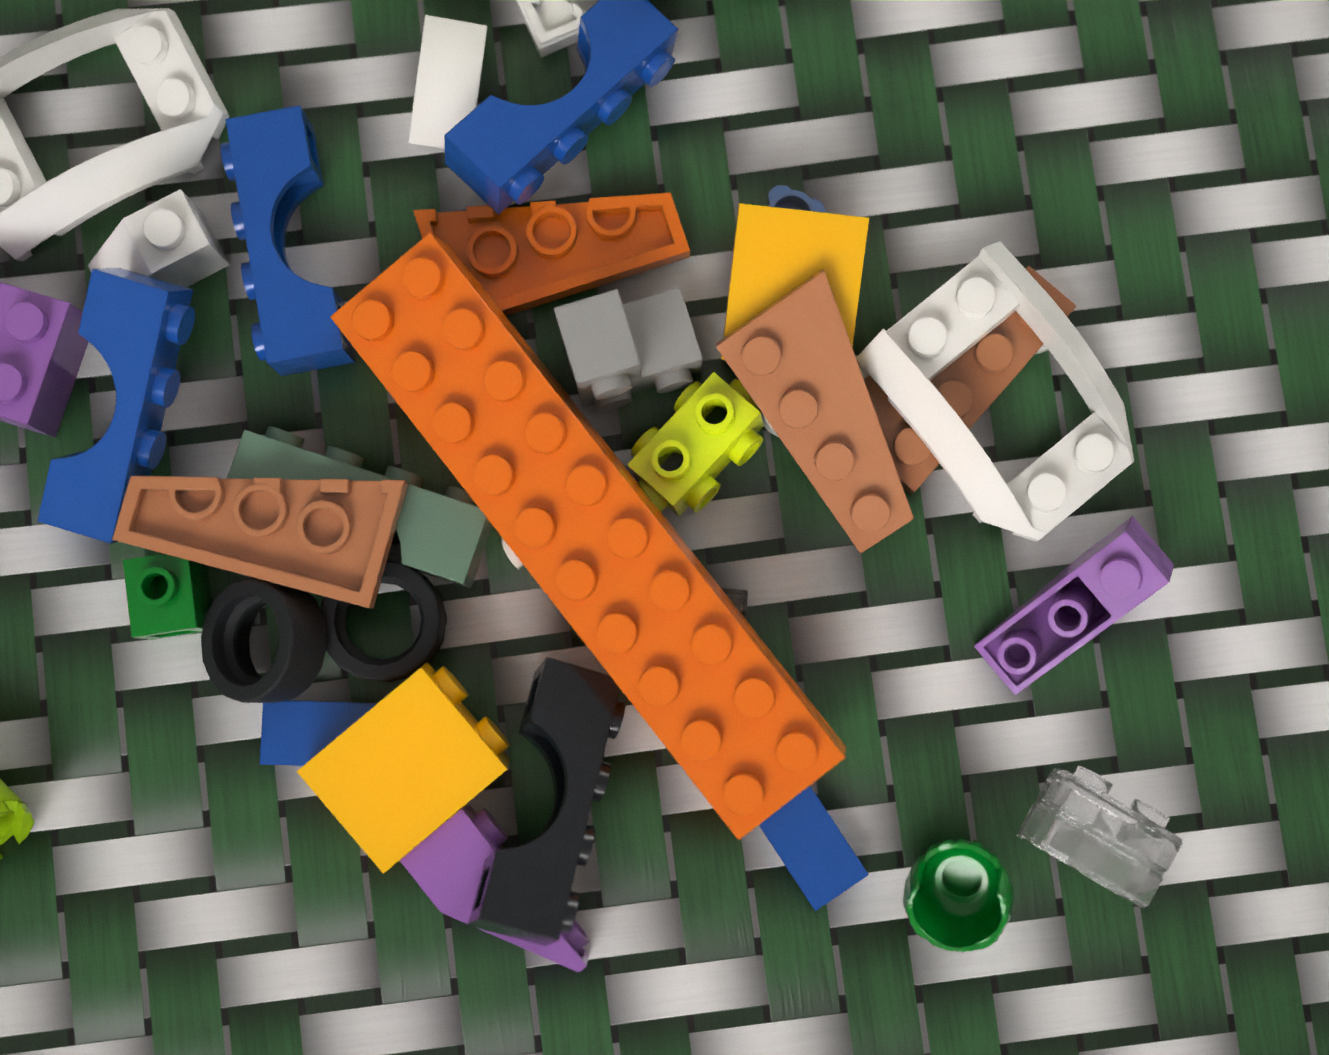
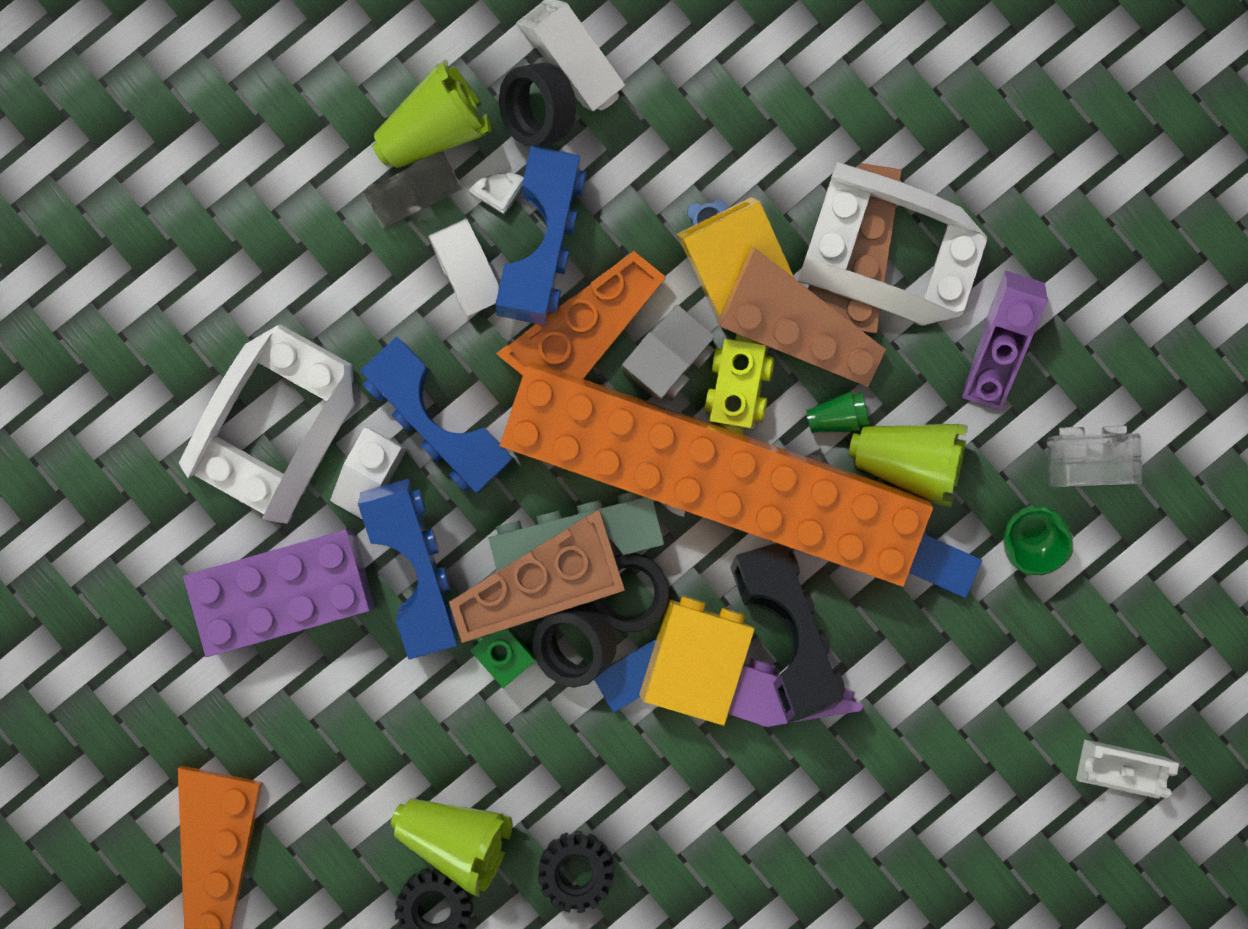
camera: 30 degrees left, 5 degrees up
none -> black tyre [538,831,614,913]
none -> green cone [806,391,870,434]
none -> lime cone [849,424,968,508]

